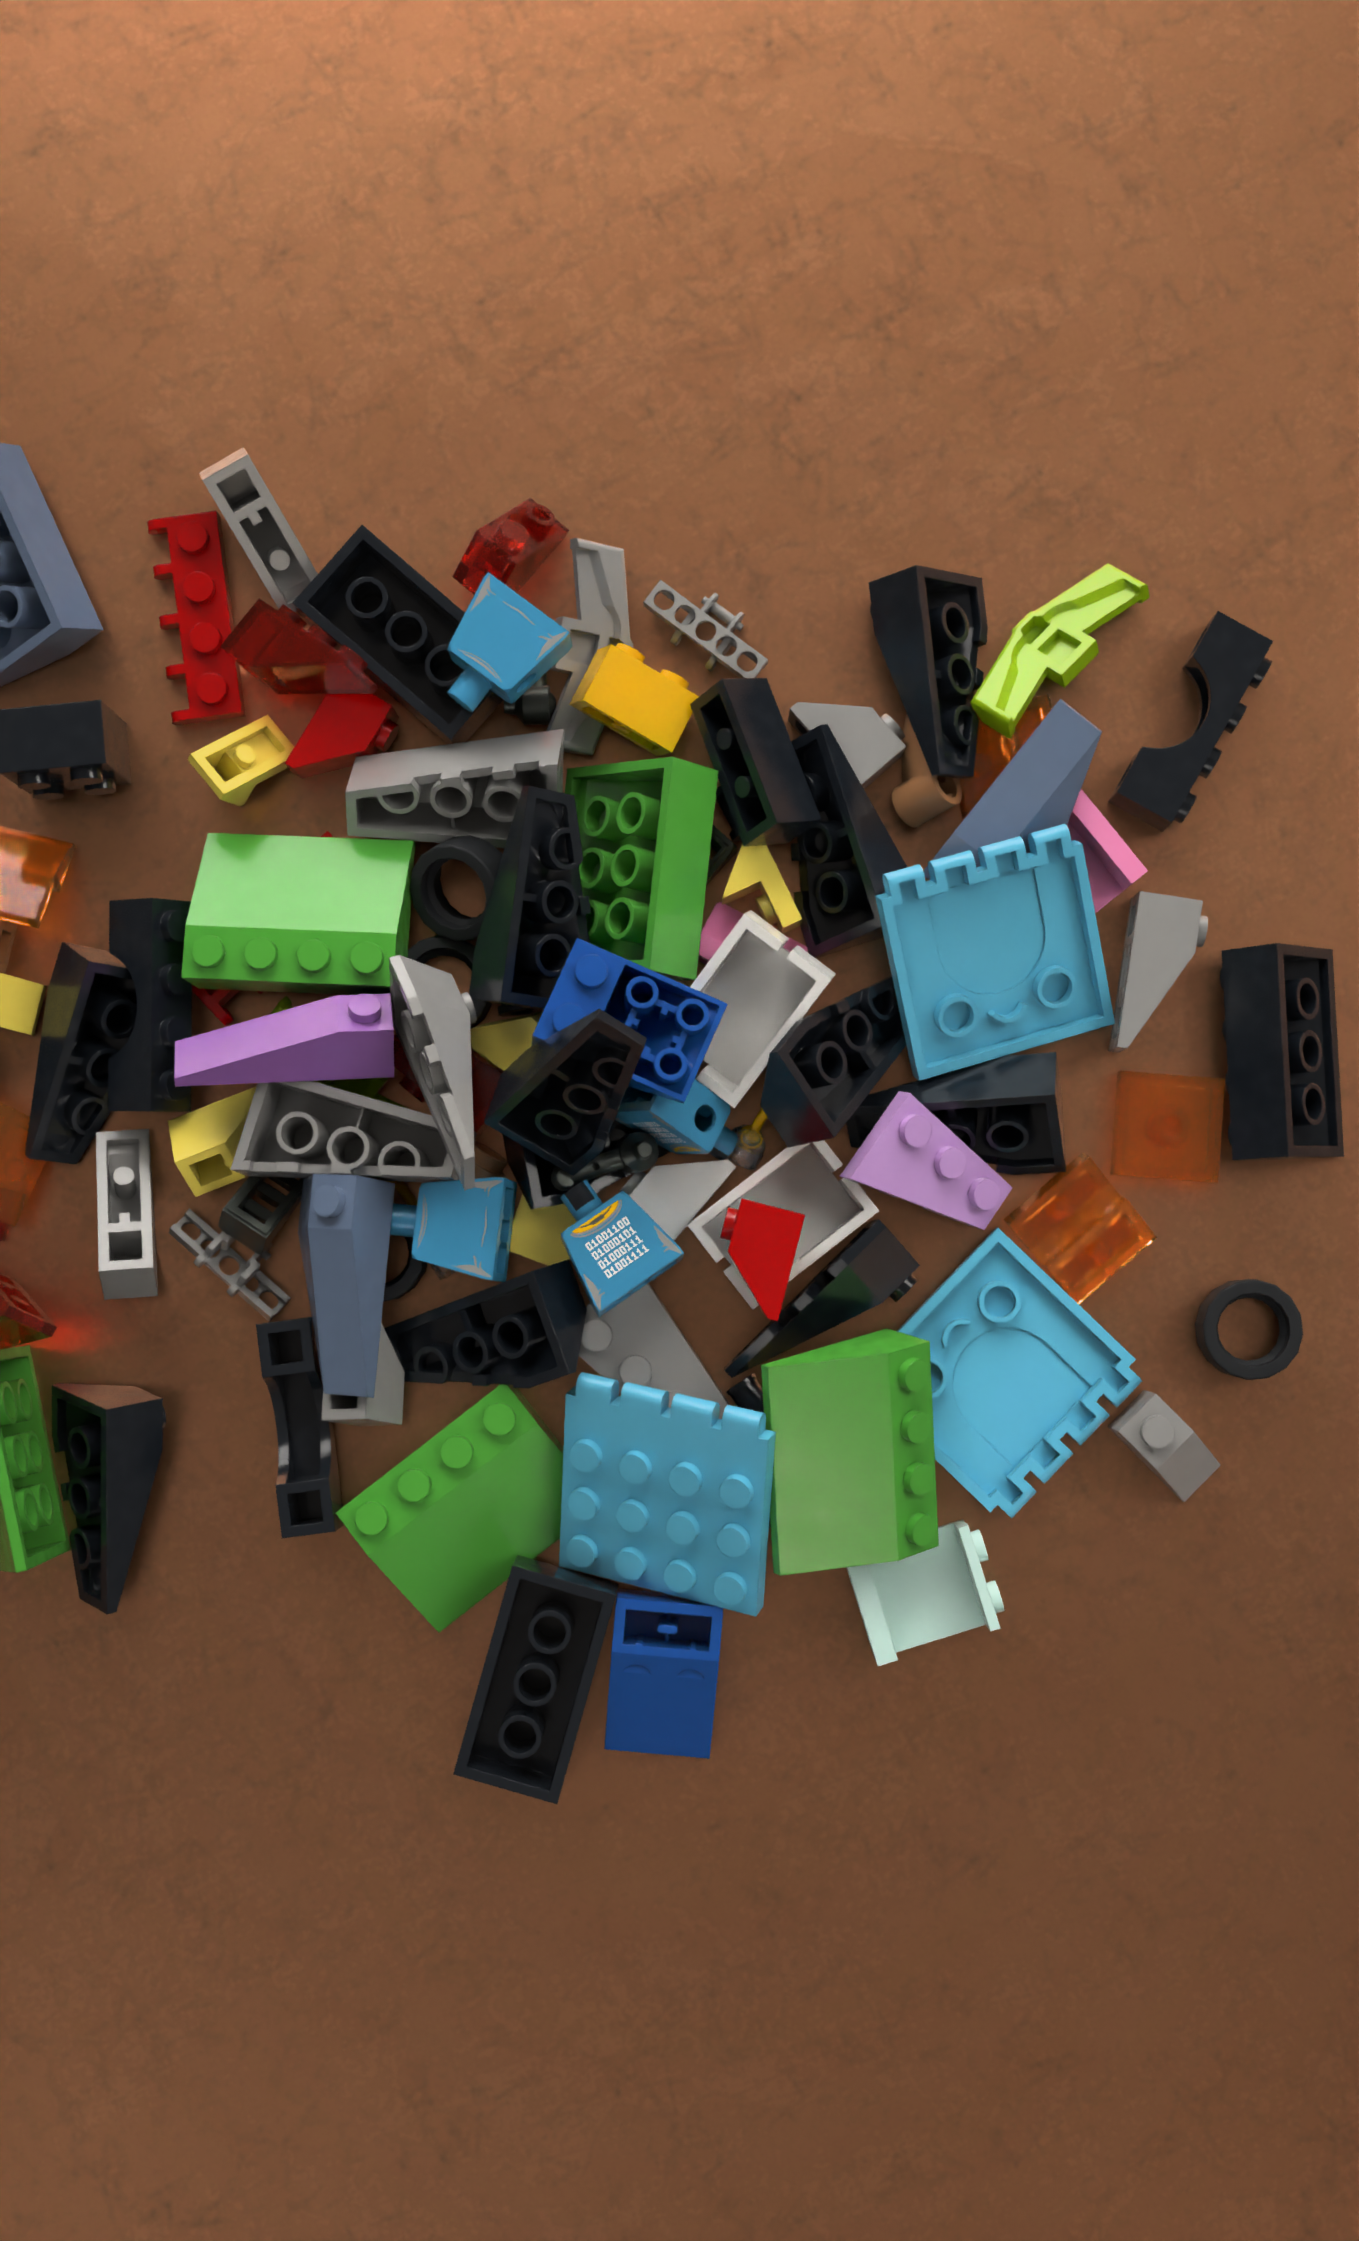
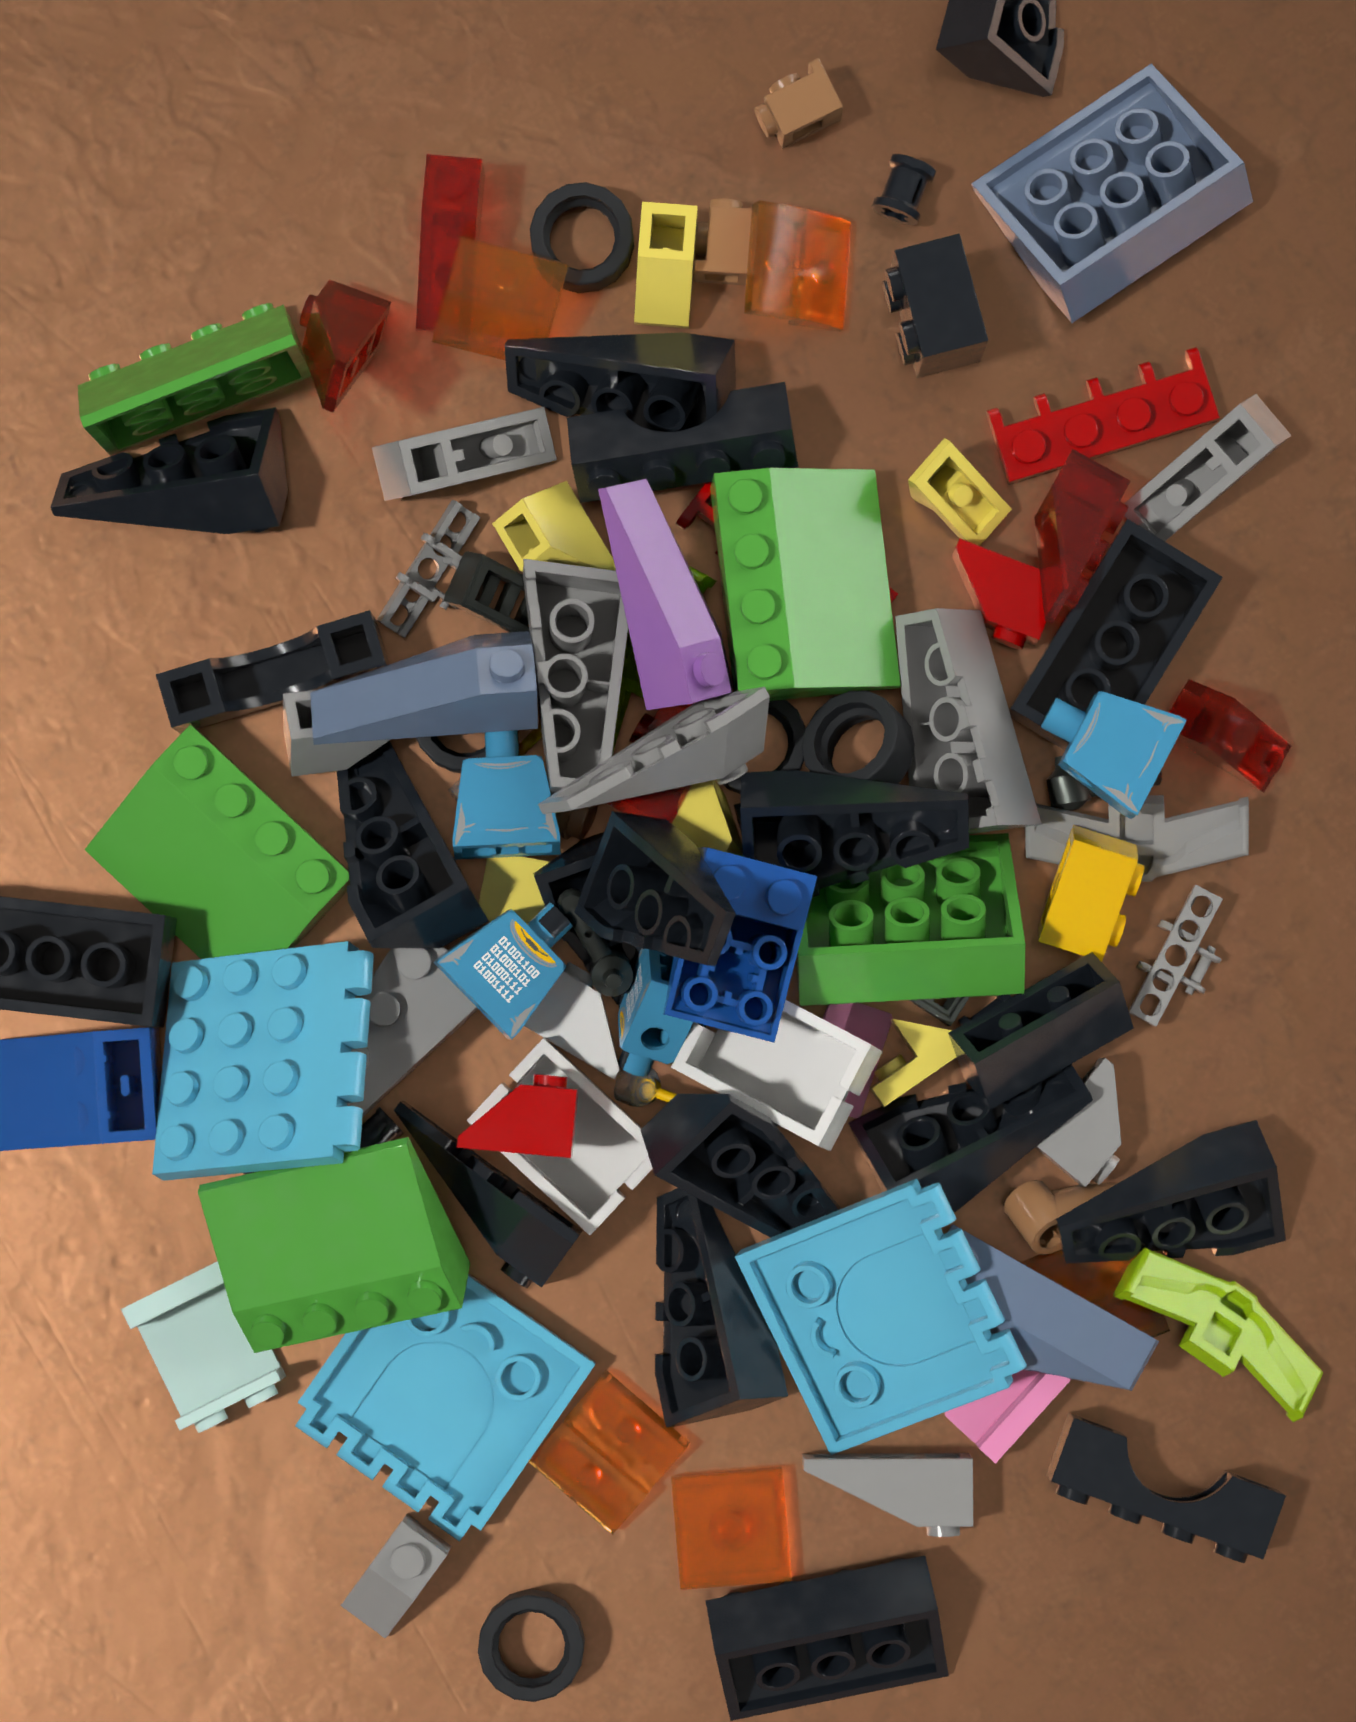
camera: 75 degrees right, 0 degrees up
lavender wing [840,1091,1013,1230] -> none

